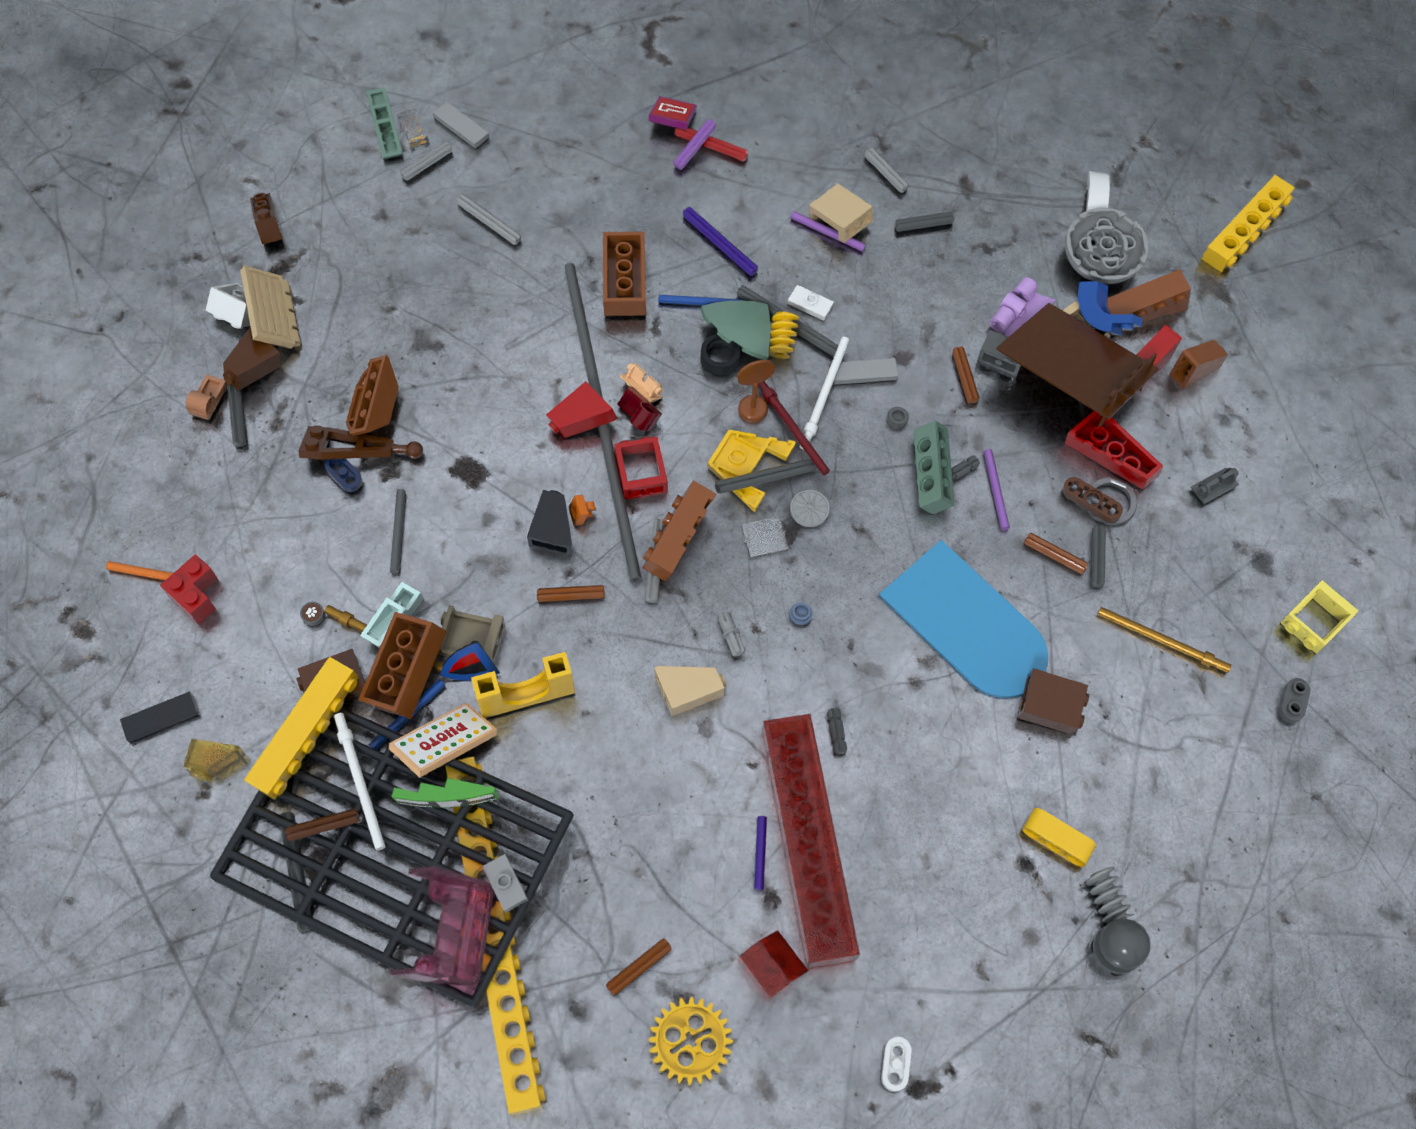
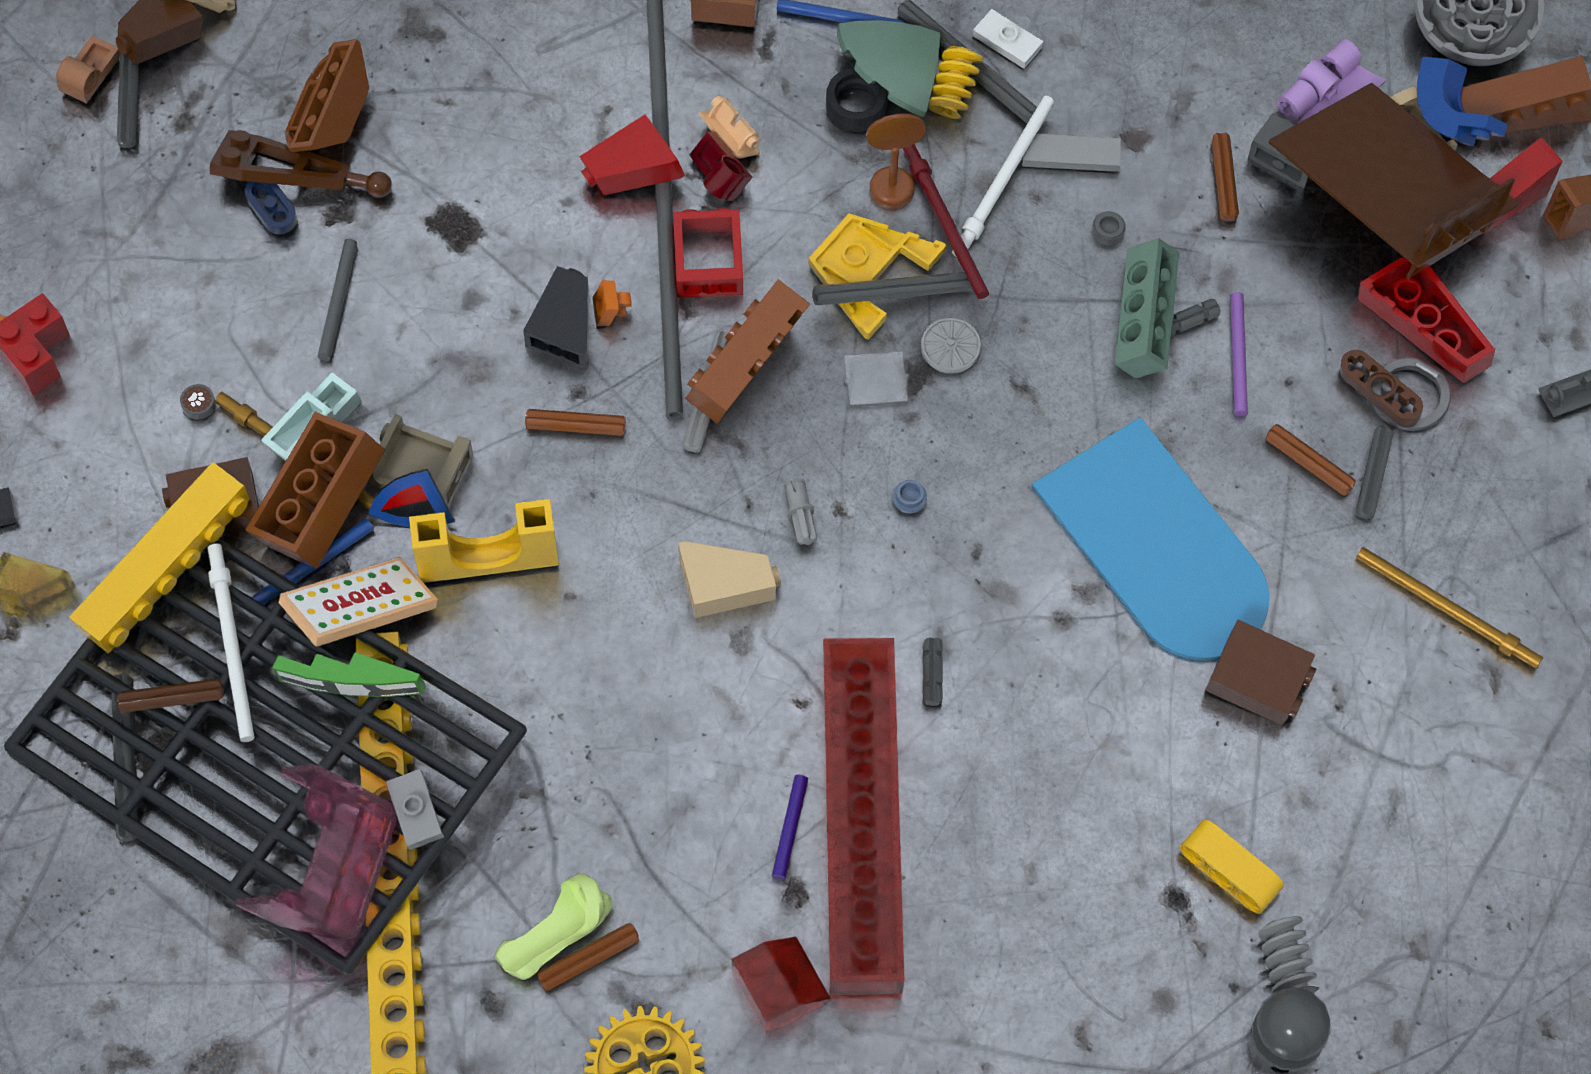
camera: 10 degrees right, 0 degrees up
none -> yellowish green hair [494,873,612,980]

